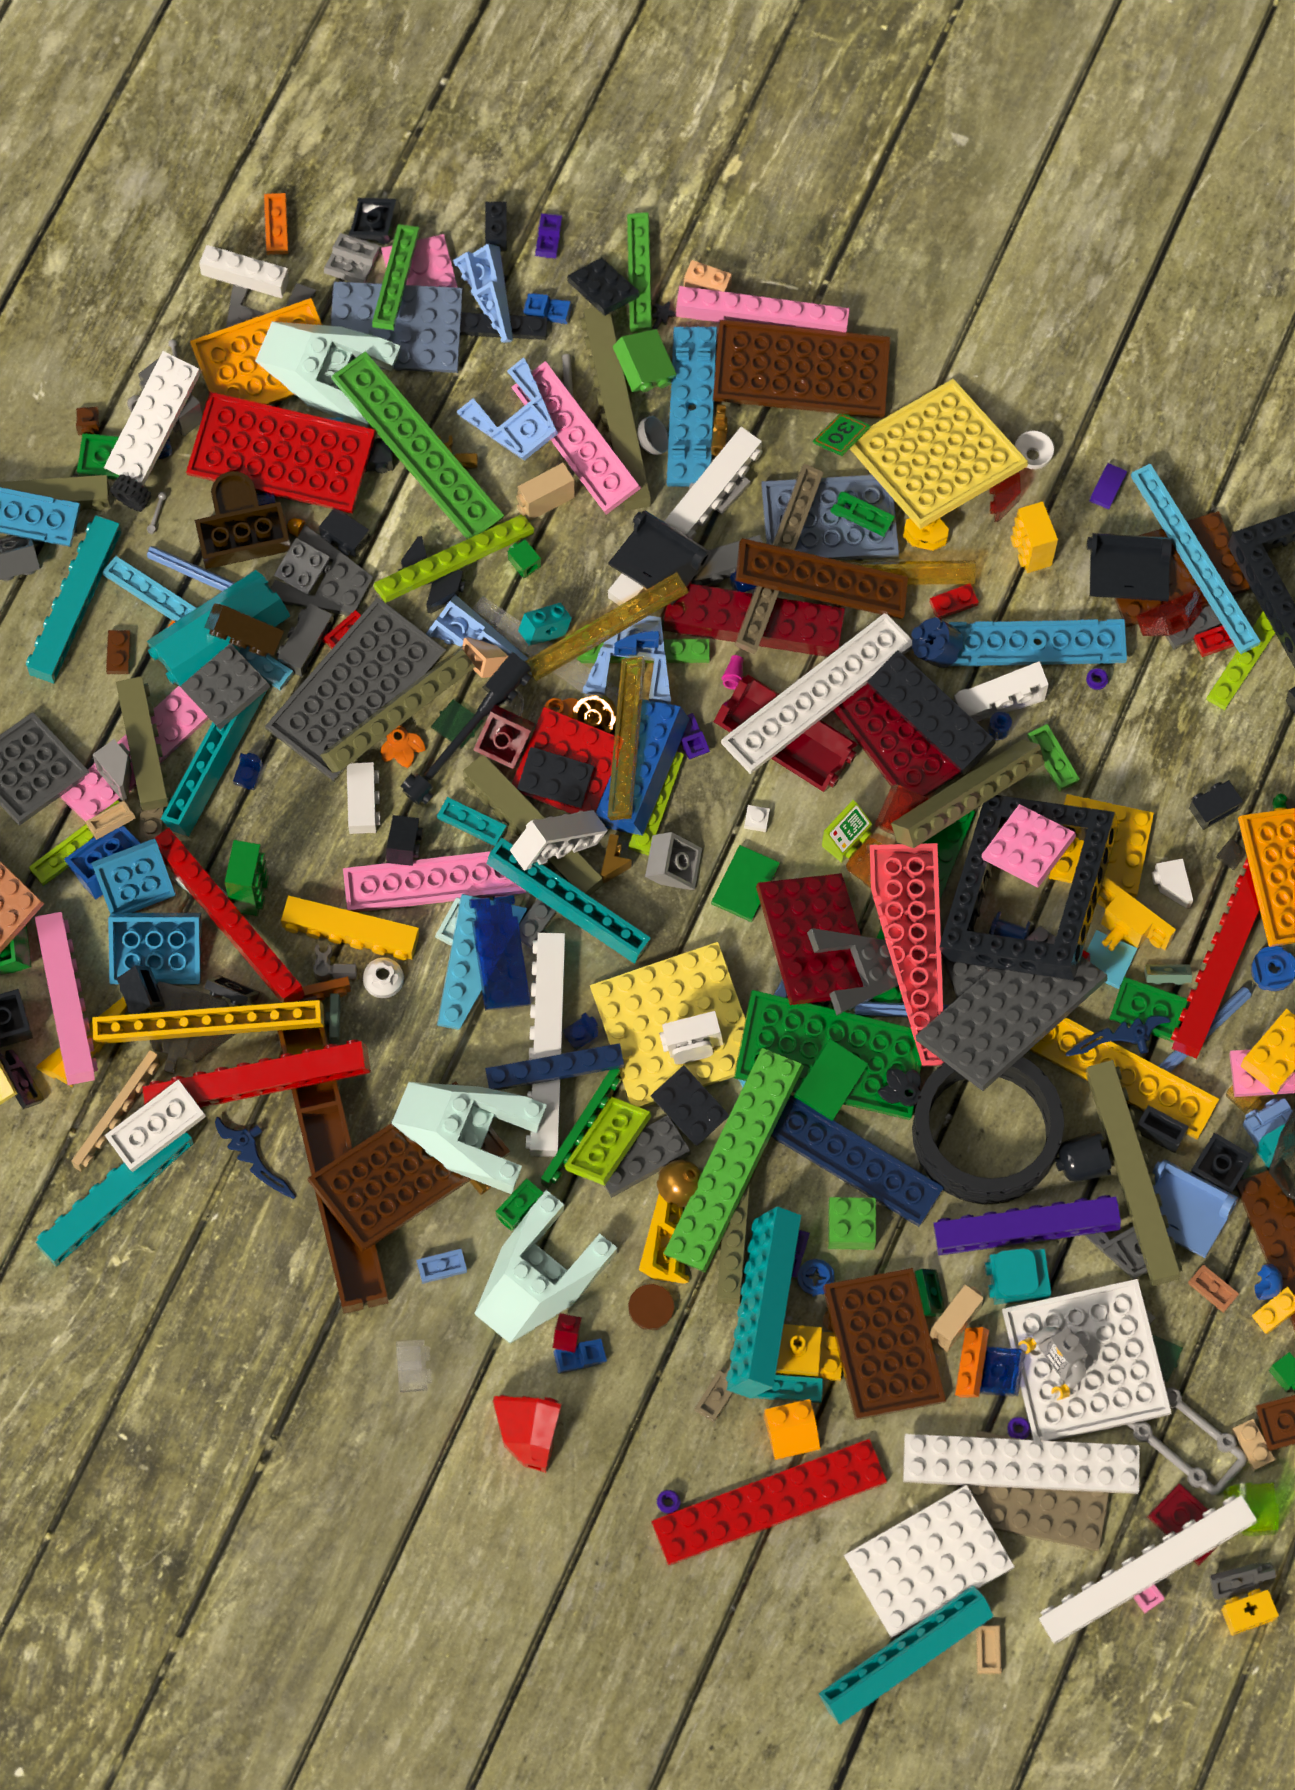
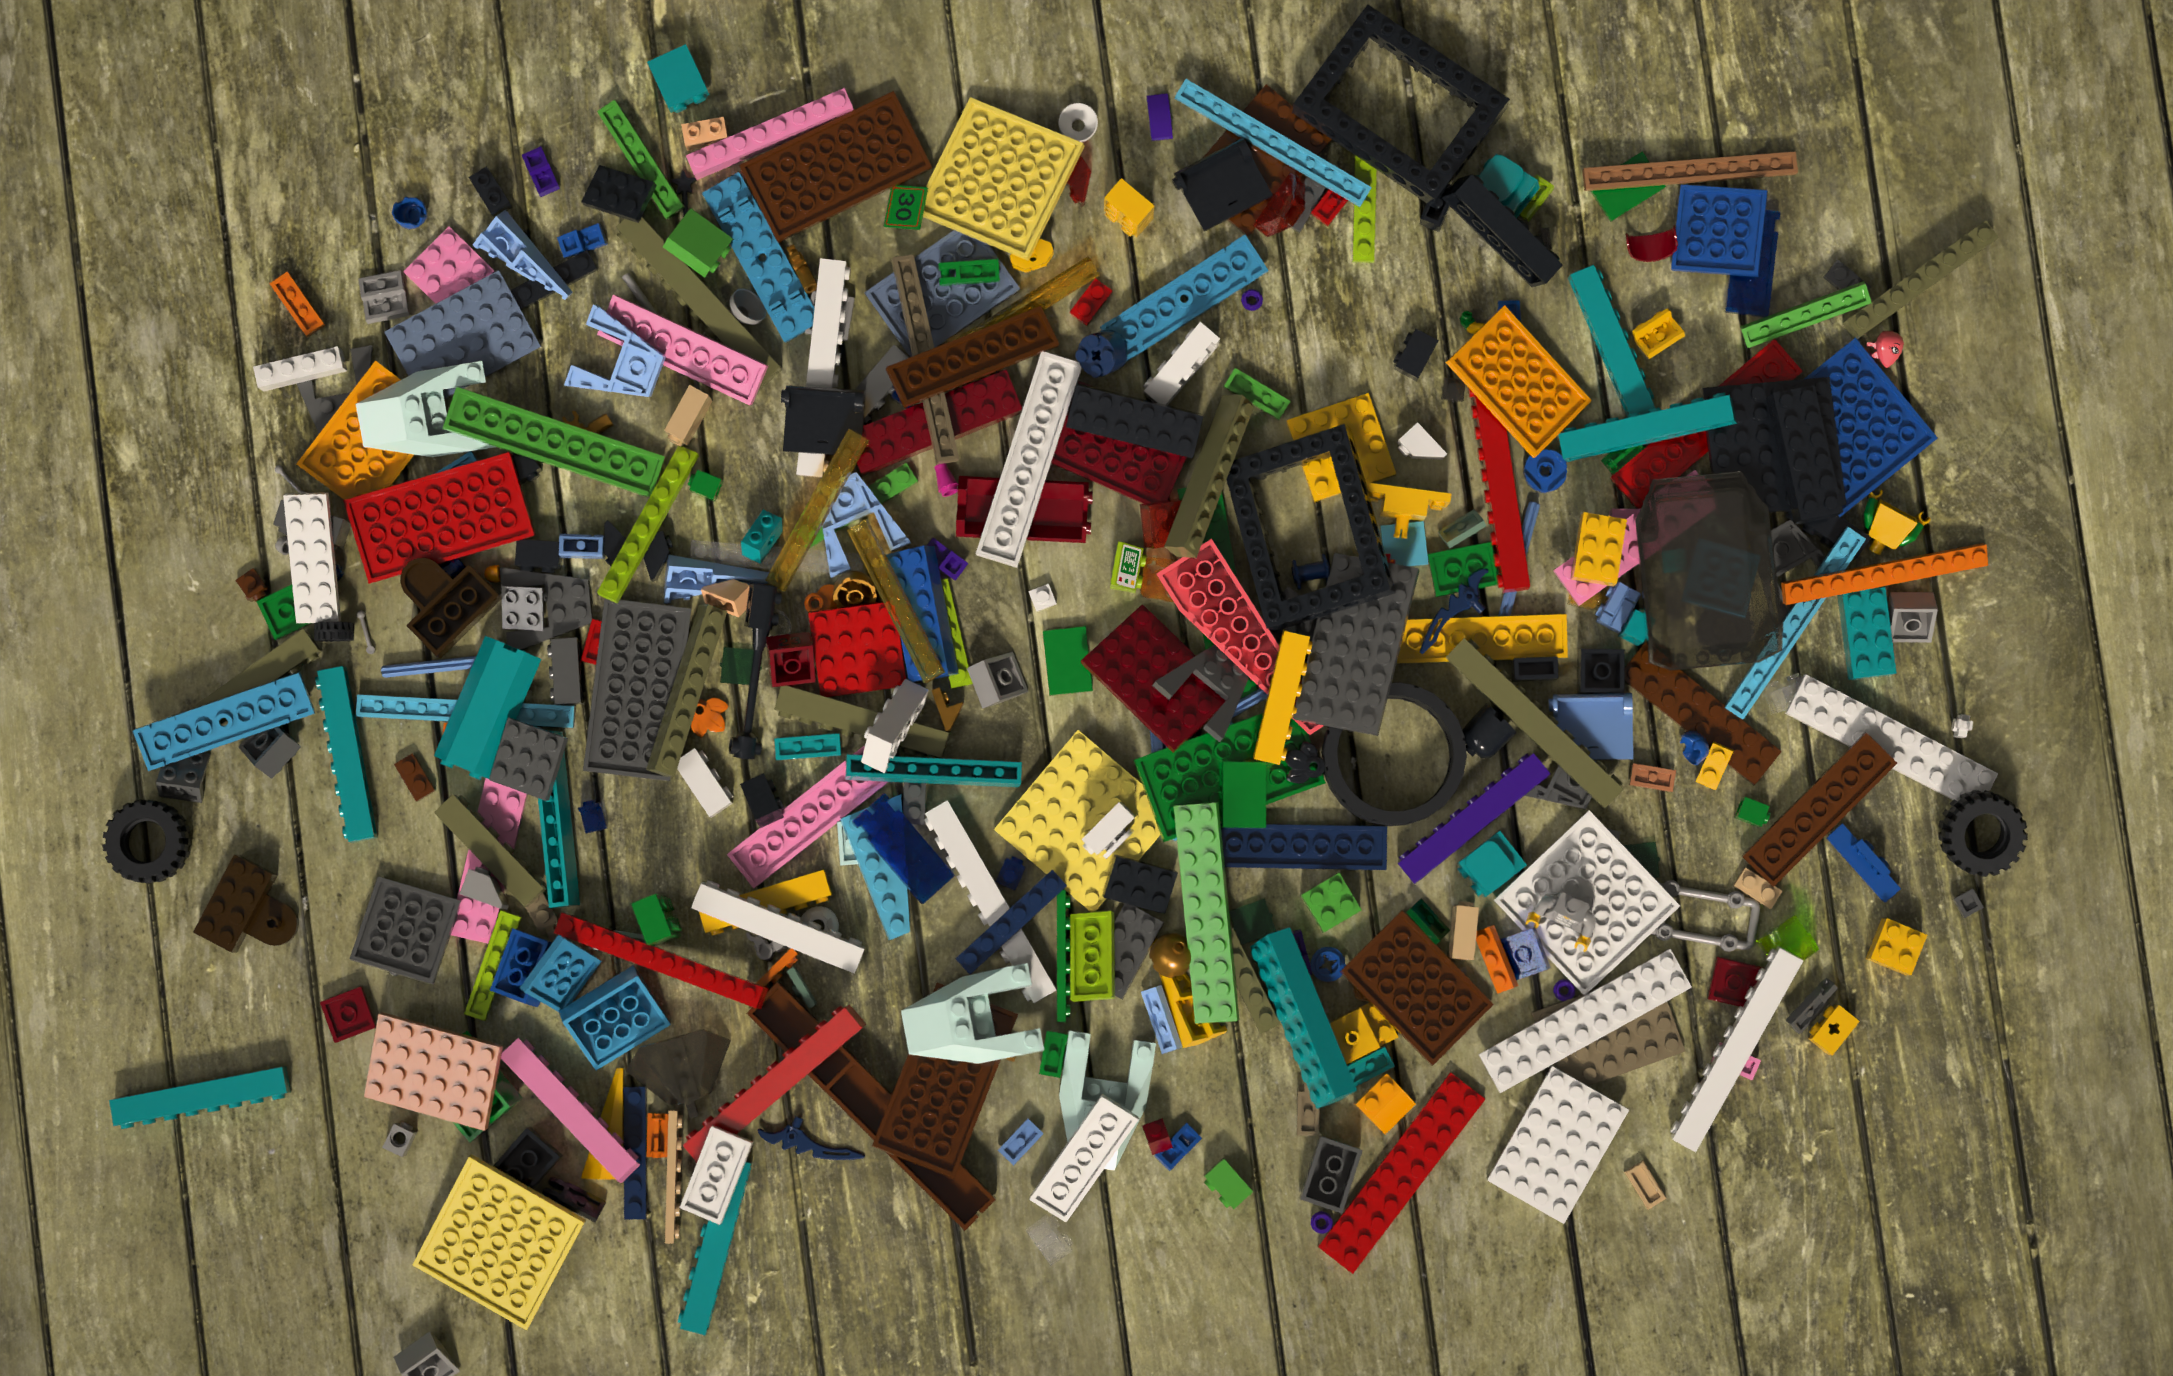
camera: 30 degrees left, 15 degrees up
tan tile [85,800,135,840] -> none
yellow brick [92,1000,324,1044] -> none
black piece [117,965,165,1014] -> none
dark brown brick [204,603,284,657] -> none
black plate [204,975,260,1006] -> none
black slope [348,198,400,244] -> none
bright green plate [372,224,419,330] -> none
brick [493,1395,561,1473] -> none
black plate [517,747,595,809] -> none
blue slope [614,631,659,656] -> none
reddish brown tile [628,1284,674,1330] -> none
teal brick [818,1586,994,1725] -> none
bright pink plate [982,804,1076,888] -> none
clear blue brick [988,712,1012,740] -> none
none -> blue hair [392,197,428,229]
none -> medium blue brick [559,534,606,559]
none -> dark blue plate [624,1087,647,1220]
none -> orange hinge [646,1113,668,1158]
none -> teal brick [647,44,709,113]
none -> white brick [691,880,865,974]
none -> white plate [1029,1094,1139,1222]
none -> light blue plate [1141,985,1182,1054]
none -> bright green piece [1204,1158,1253,1209]
none -> clear green piece [1229,898,1276,945]
none -> yellow brick [1253,630,1313,765]
none -> dark grey brick [1299,1135,1363,1213]

